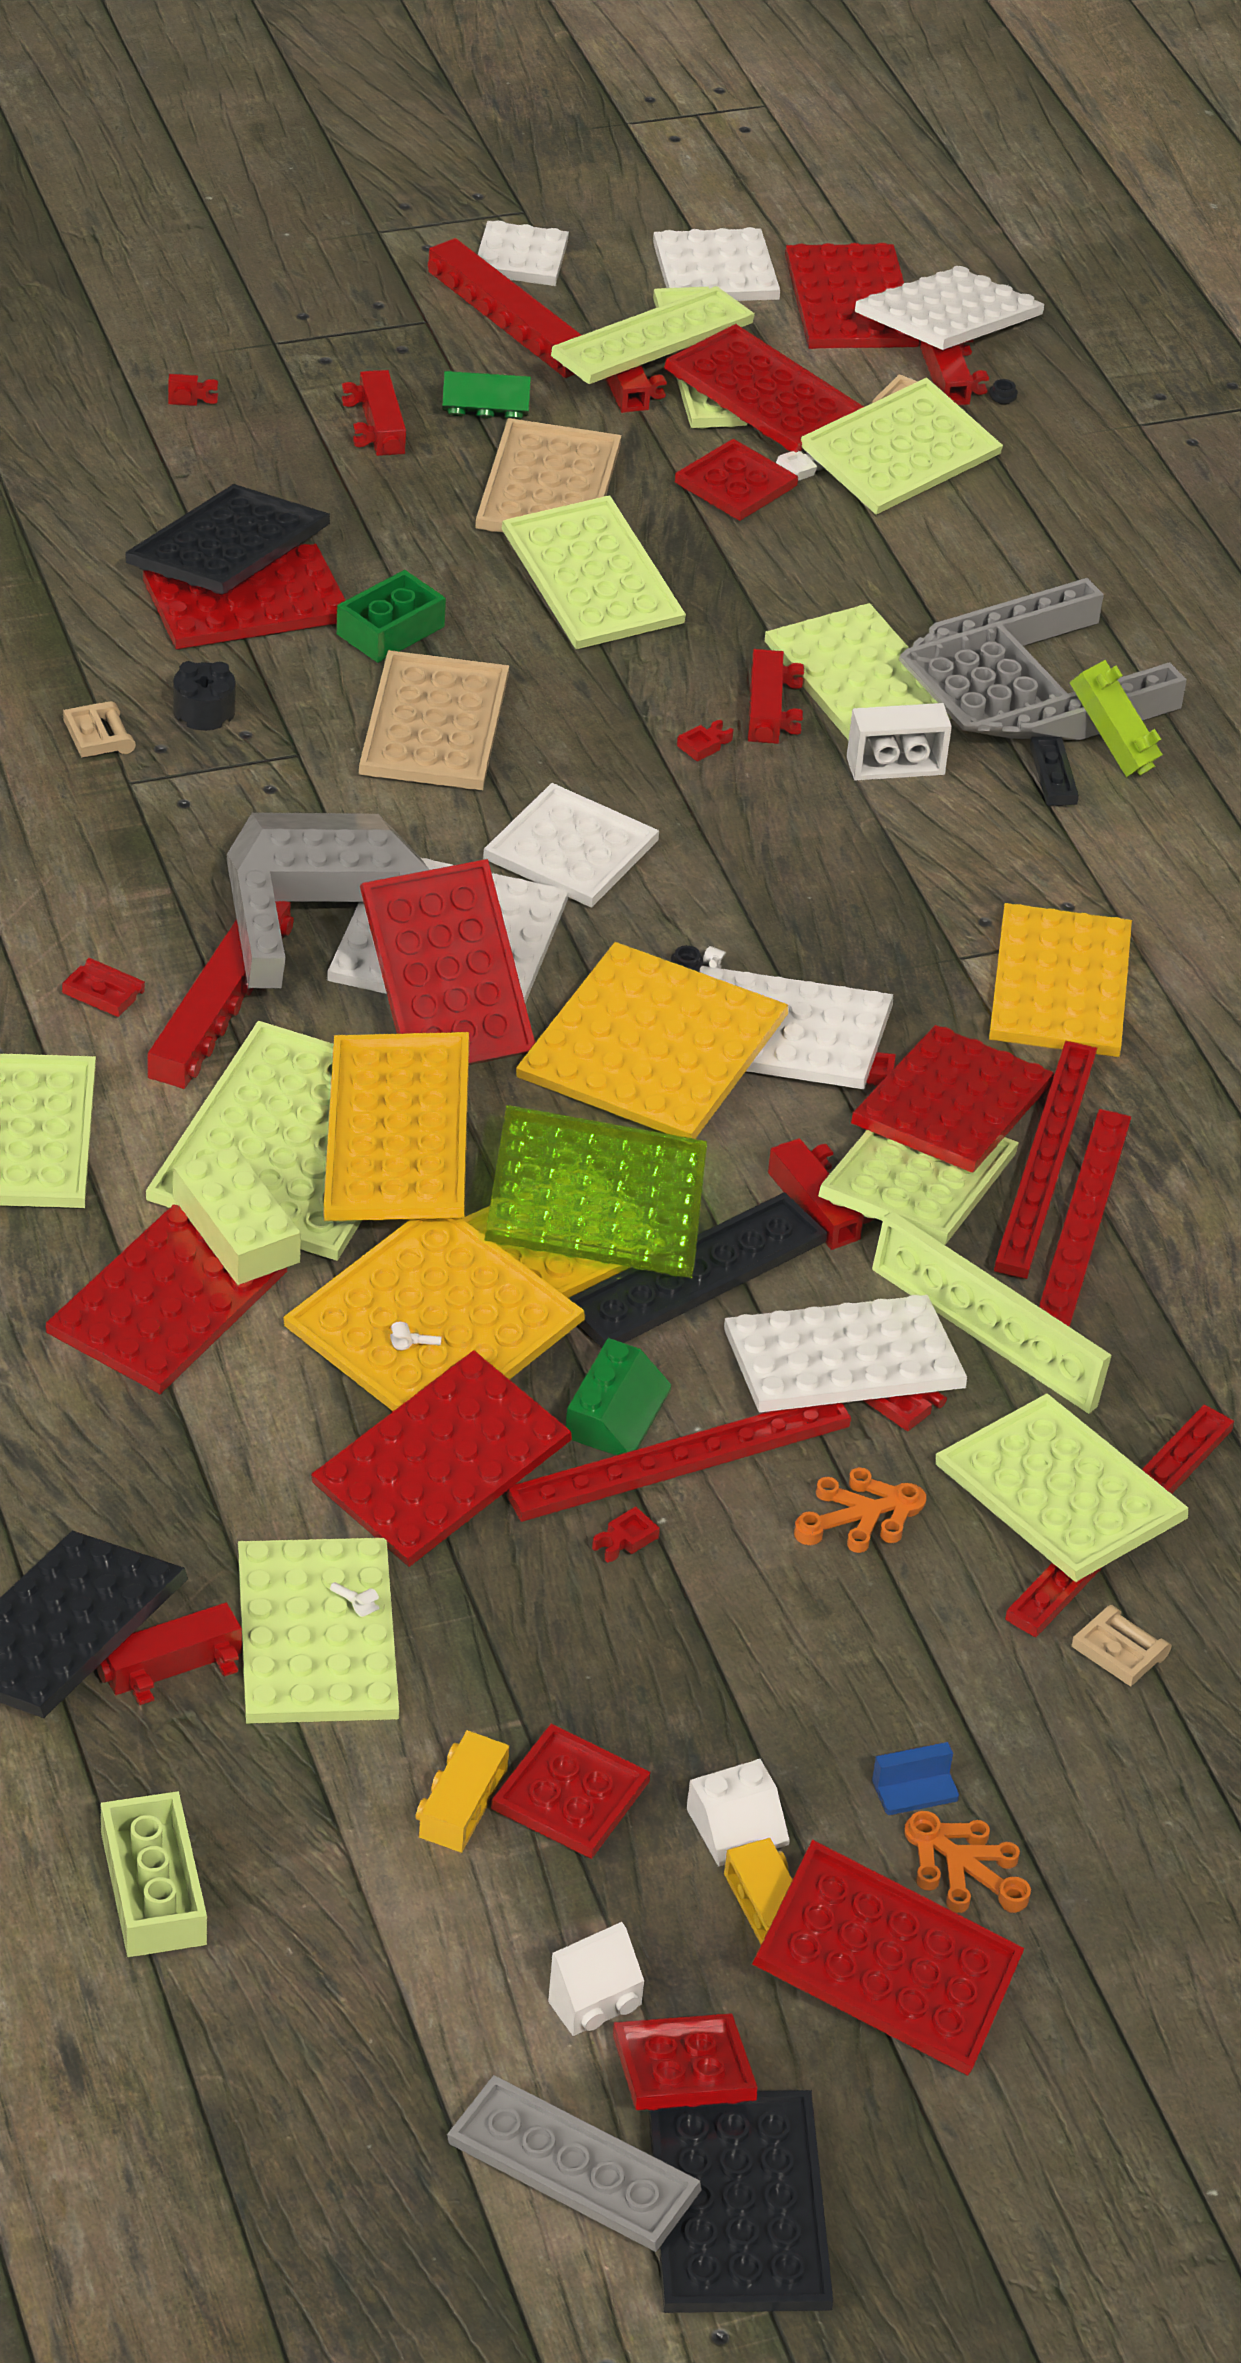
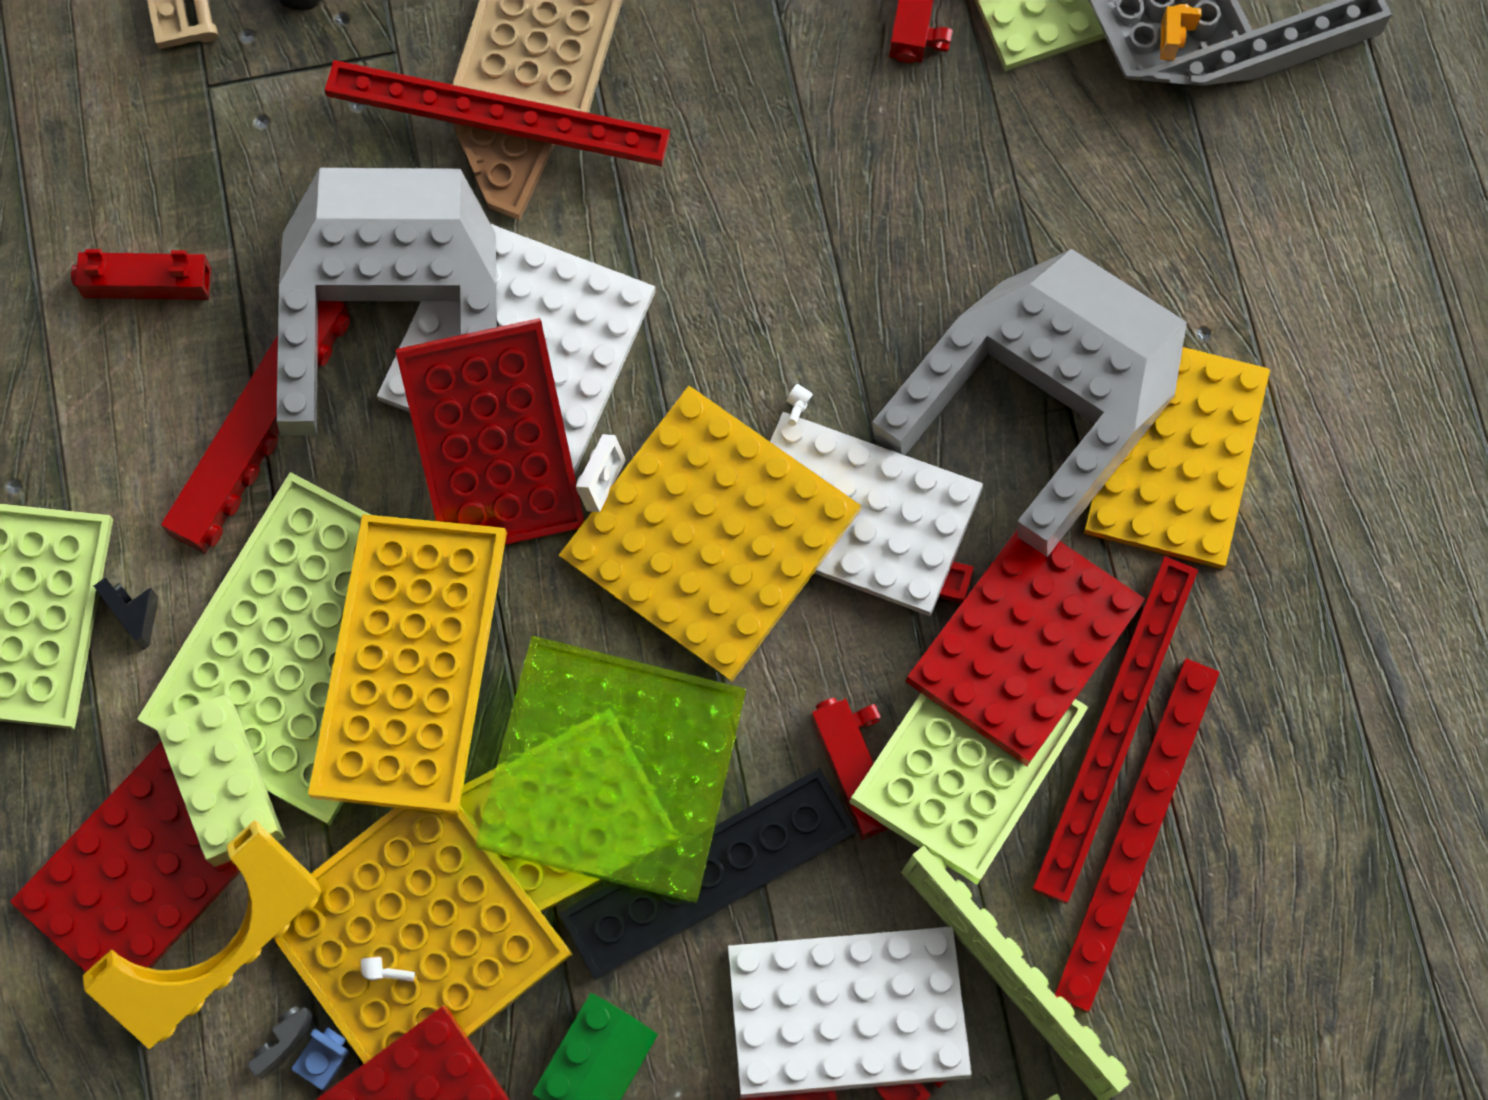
camera: 10 degrees right, 30 degrees up
red plate [62,958,145,1017] -> none
white plate [483,783,659,908] -> none
black plate [671,945,703,972] -> none
red plate [677,720,734,761] -> none
white brick [847,703,952,781] -> none
black plate [1030,736,1079,806] -> none
lime brick [1070,660,1163,778] -> none
none -> red brick [71,249,211,300]
none -> yellow arch [83,820,321,1049]
none -> black slope [94,577,158,650]
none -> dark grey slope [247,1007,314,1079]
none -> medium blue bracket [291,1027,351,1091]
none -> red plate [324,60,670,167]
none -> medium nougat plate [452,123,555,220]
none -> white plate [576,434,626,512]
none -> light grey wedge [872,249,1187,557]
none -> light orange bracket [1160,4,1201,61]

